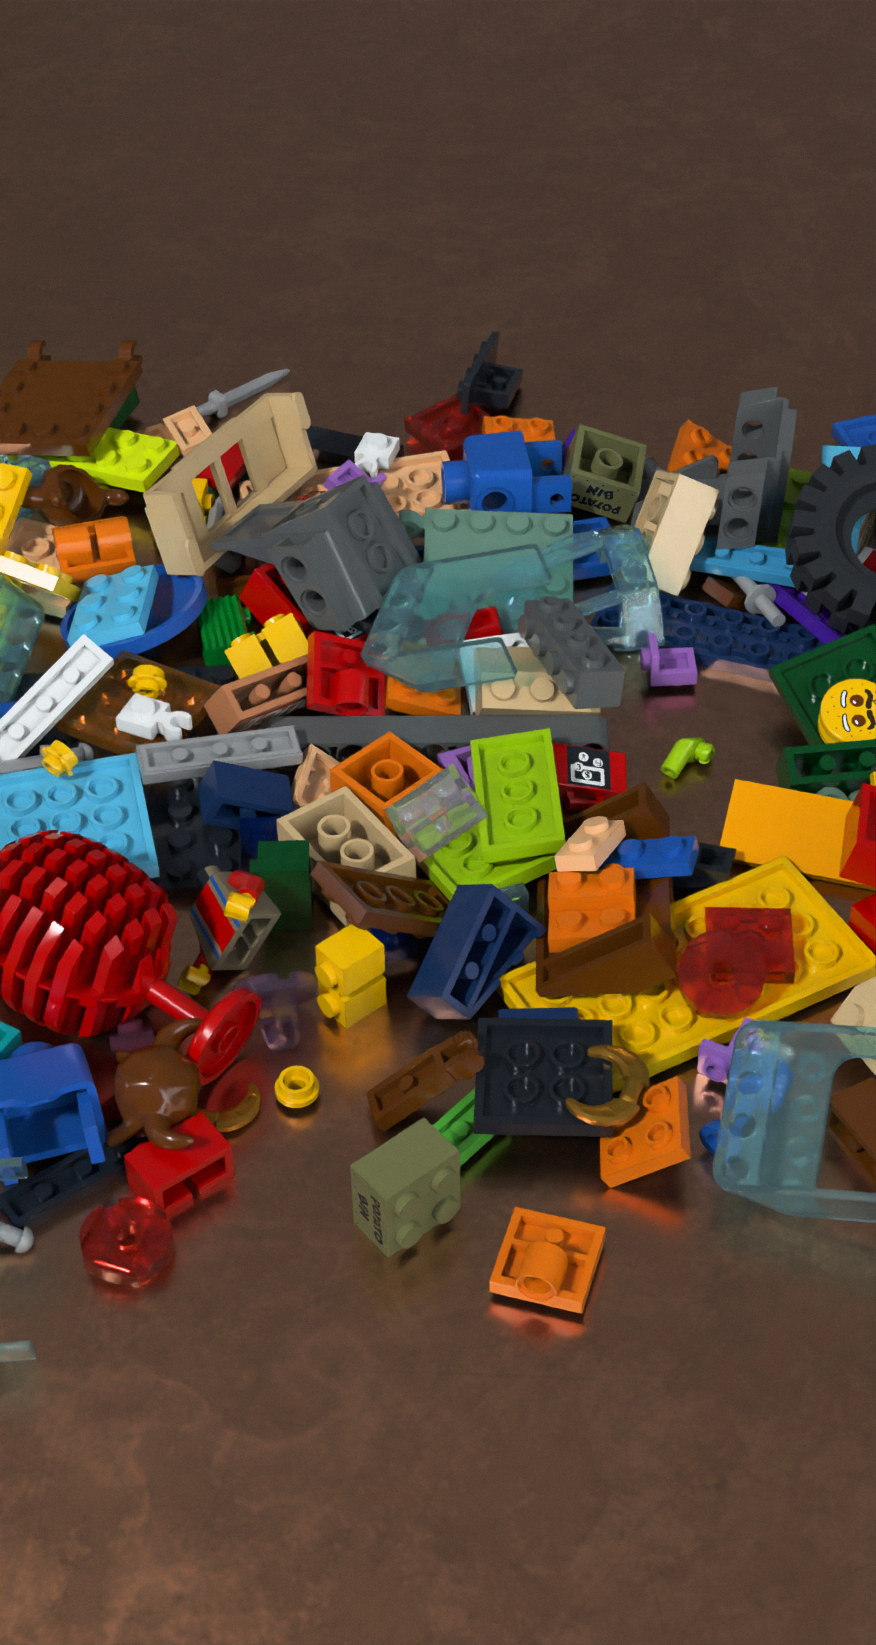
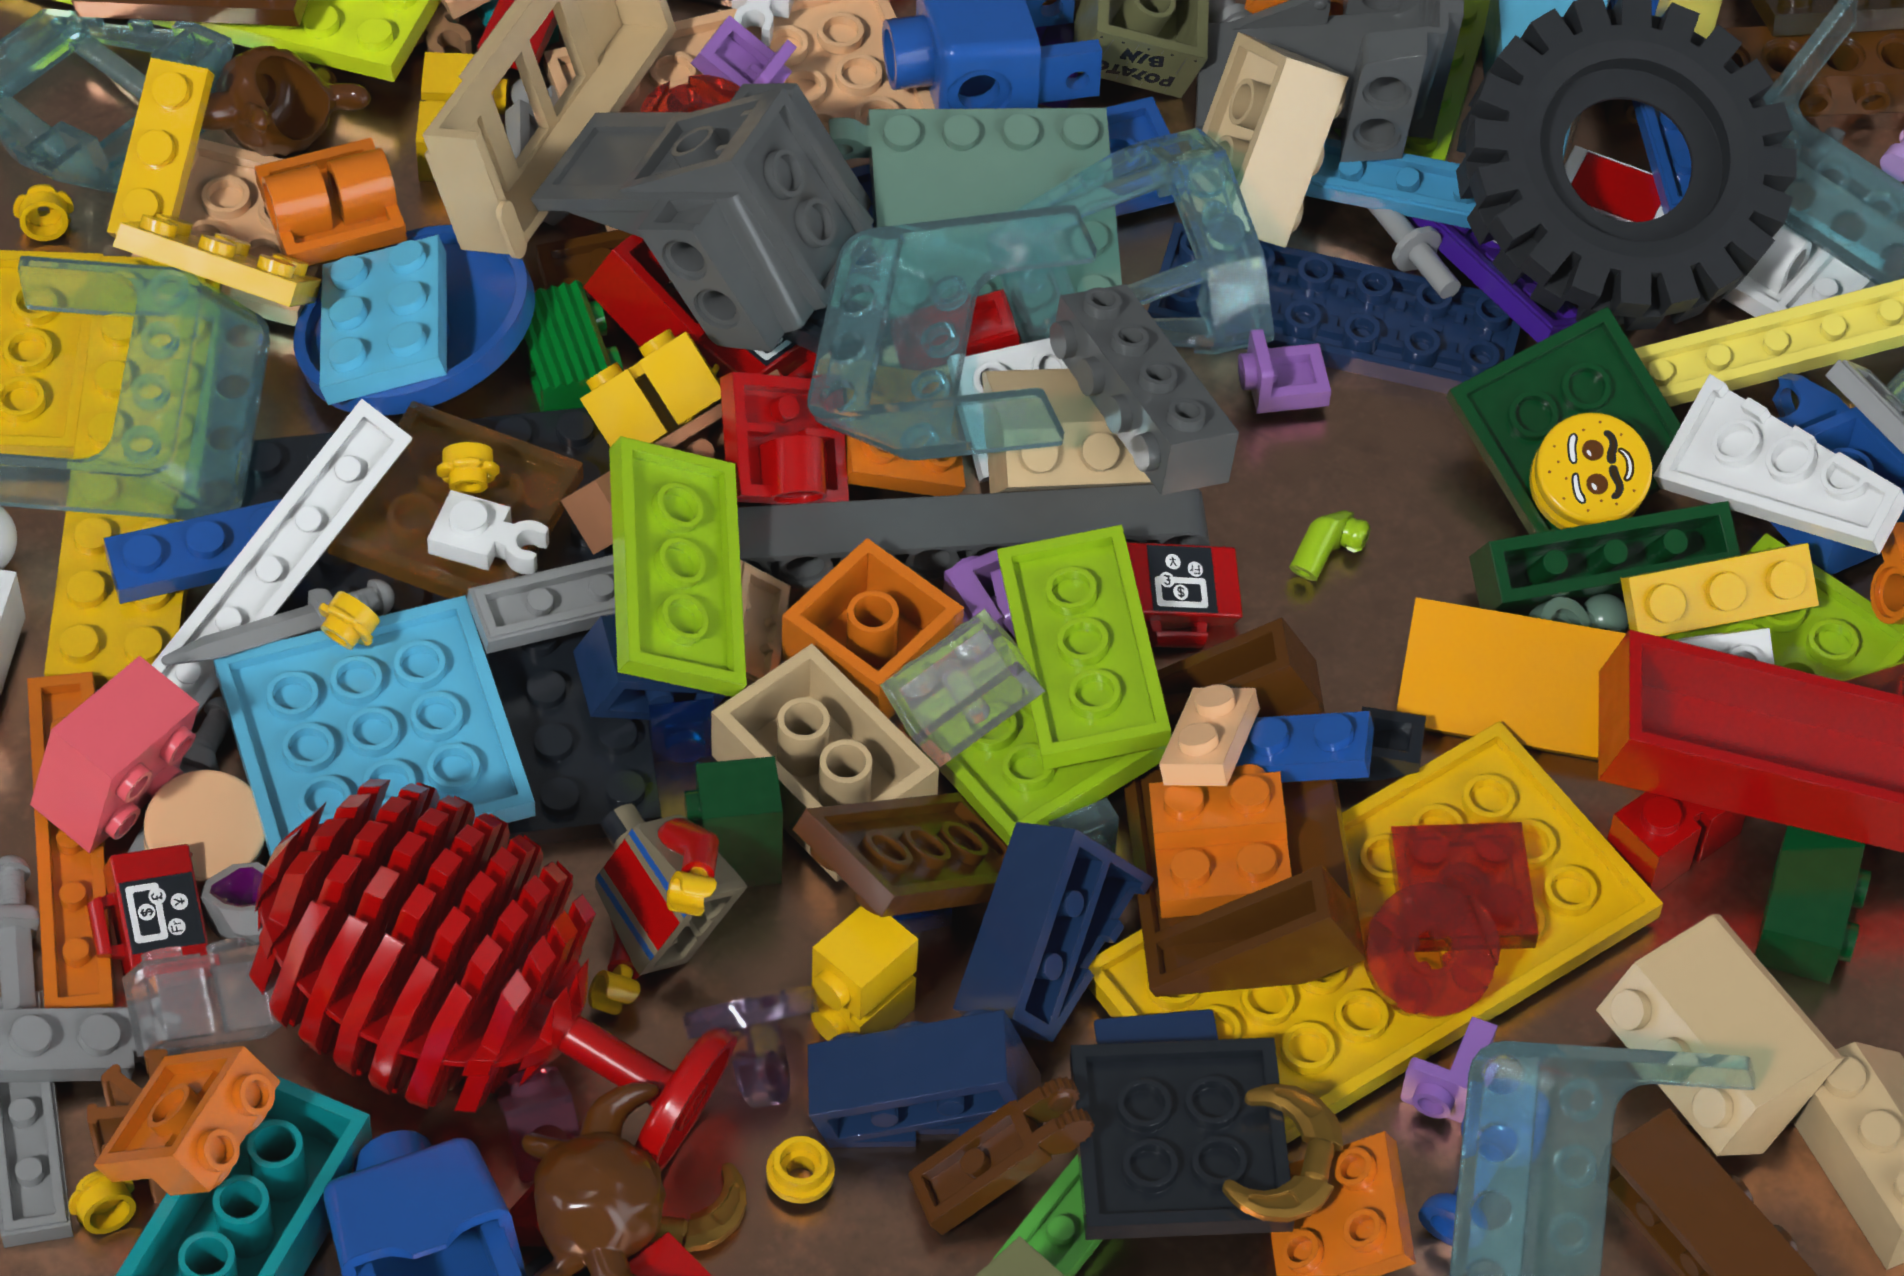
camera: 10 degrees left, 10 degrees up
reddish brown tile [702,576,748,612] -> none
none -> lime plate [609,436,747,697]
none -> dark blue wedge [808,1009,1043,1148]

